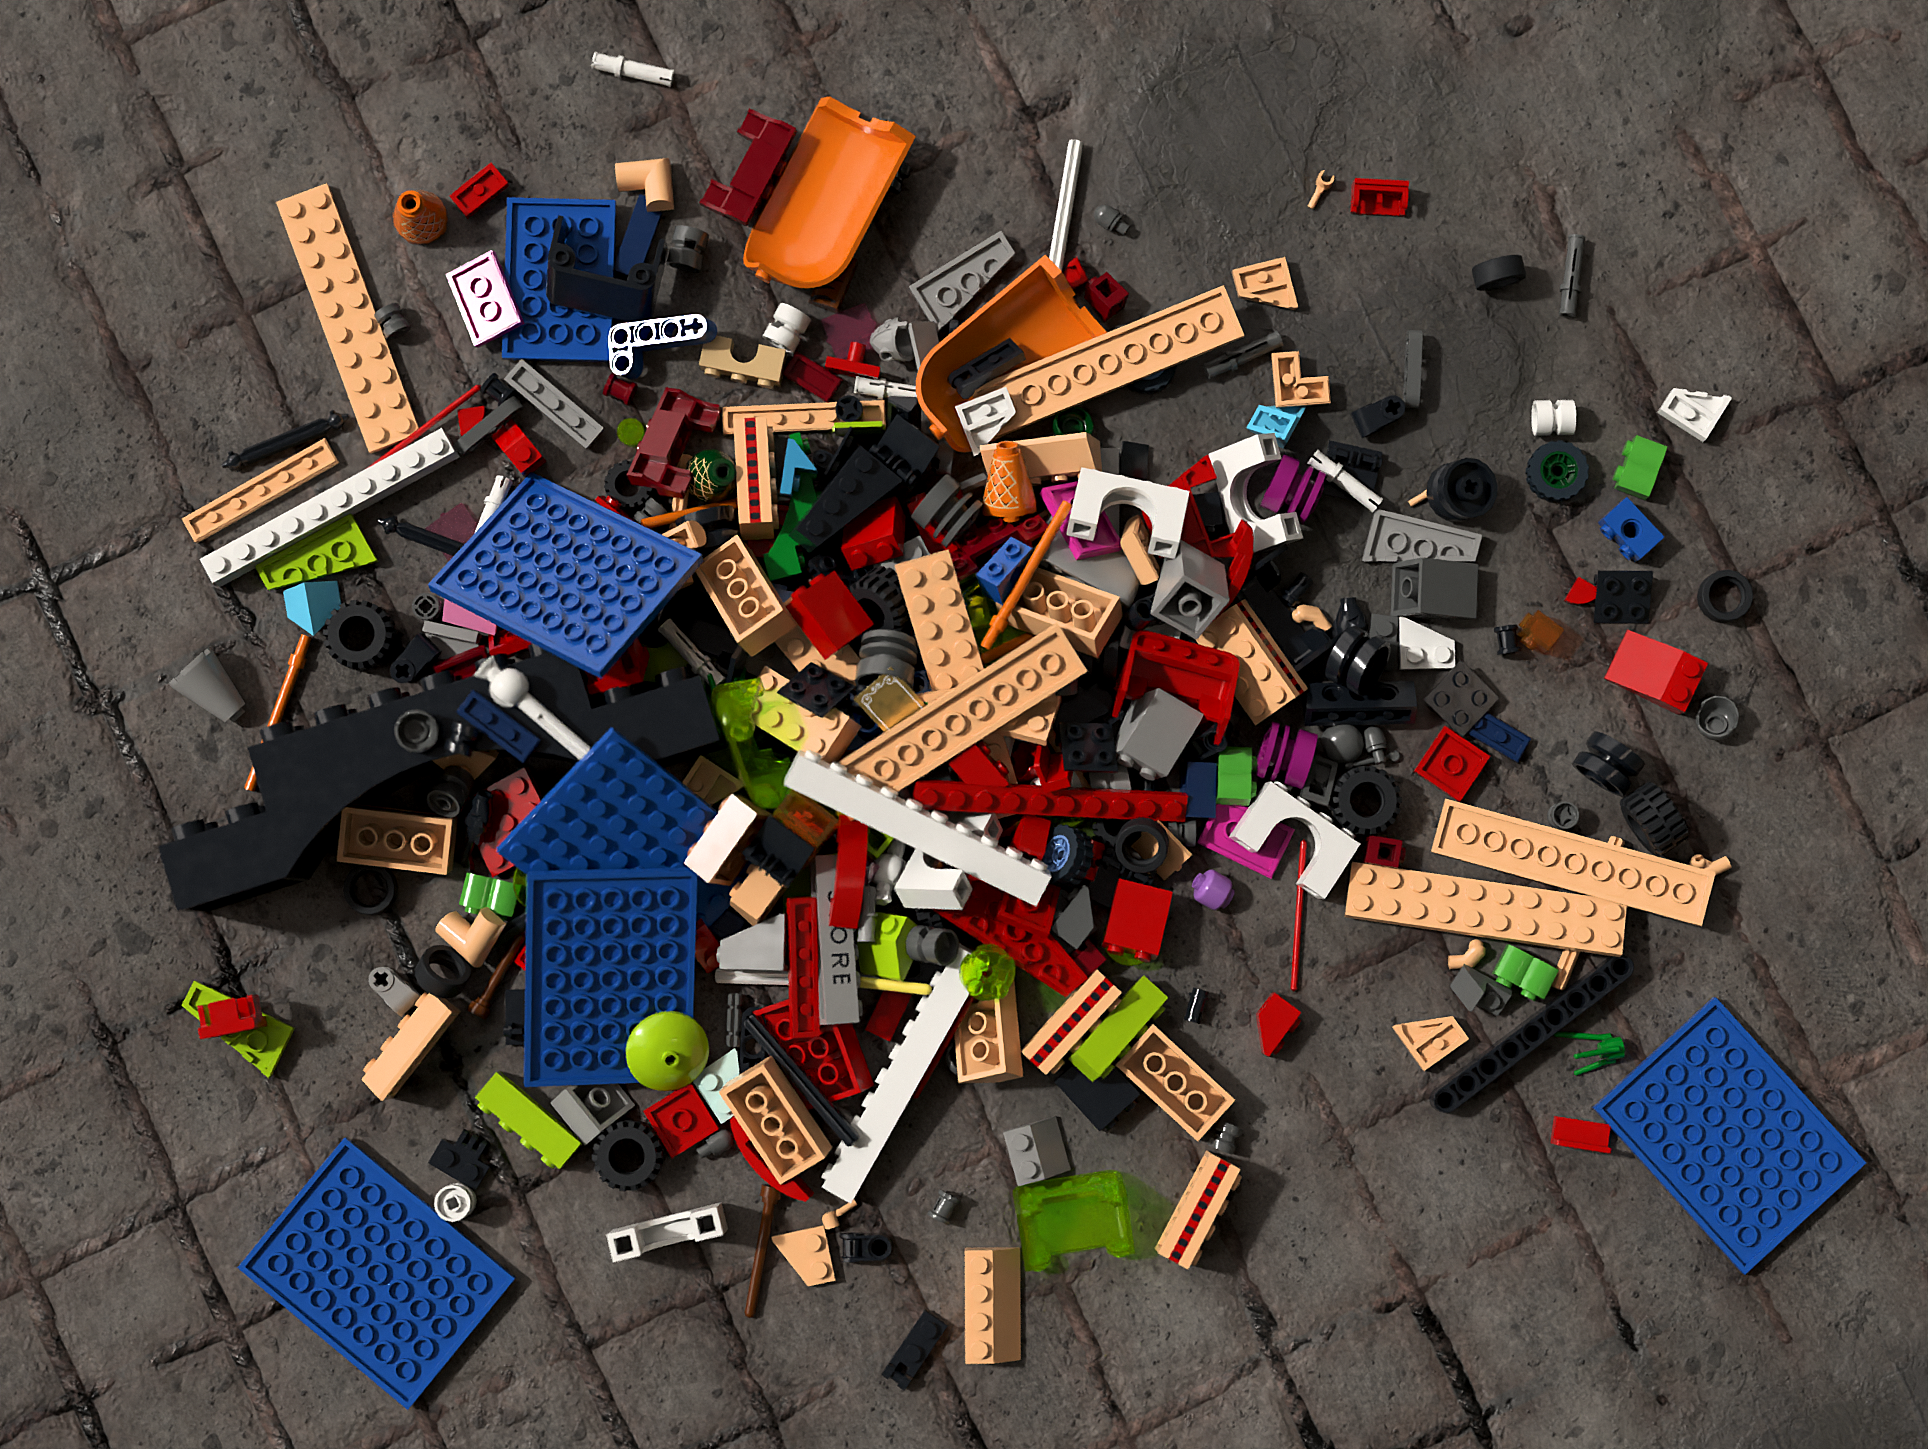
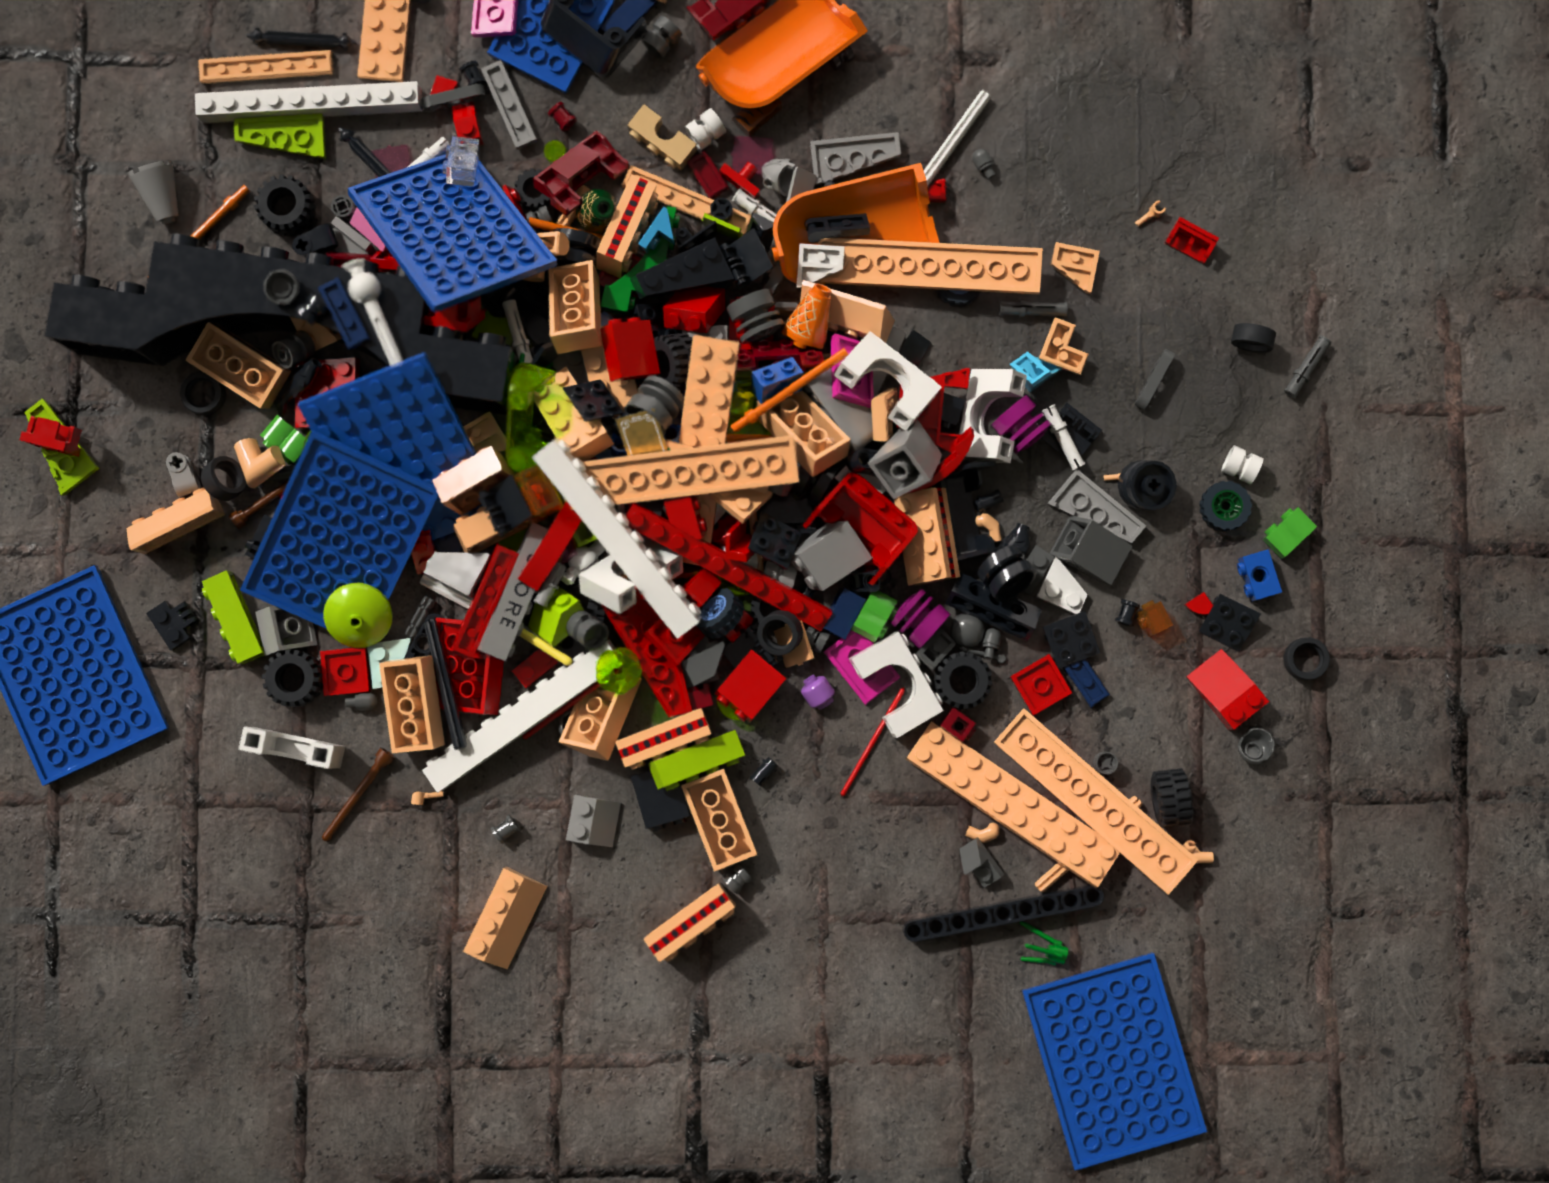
camera: 30 degrees right, 0 degrees up
medium azure slope [283,581,342,636] -> none
red axle [366,385,481,469] -> none
white wheel [434,1182,477,1222] -> none
blue beam [608,314,717,380] -> none
red slope [730,1116,814,1202] -> none
light nougat wing [772,1225,836,1286] -> none
black piece [840,1232,893,1263] -> none
black plate [881,1309,948,1391] -> none
clear neon green windscreen [1013,1170,1135,1272] -> none
dark green hair [1053,406,1094,436] -> none
dark red brick [1084,272,1129,322] -> none
red slope [1256,992,1302,1057] -> none
black piece [1350,395,1405,438] -> none
light nougat wing [1392,1016,1469,1071] -> none
bright green brick [1492,944,1559,1001] -> none
red panel [1550,1116,1612,1153] -> none
black wheel [1572,731,1645,797] -> none
white wing [1657,388,1732,442] -> none
none -> clear brick [443,136,480,187]

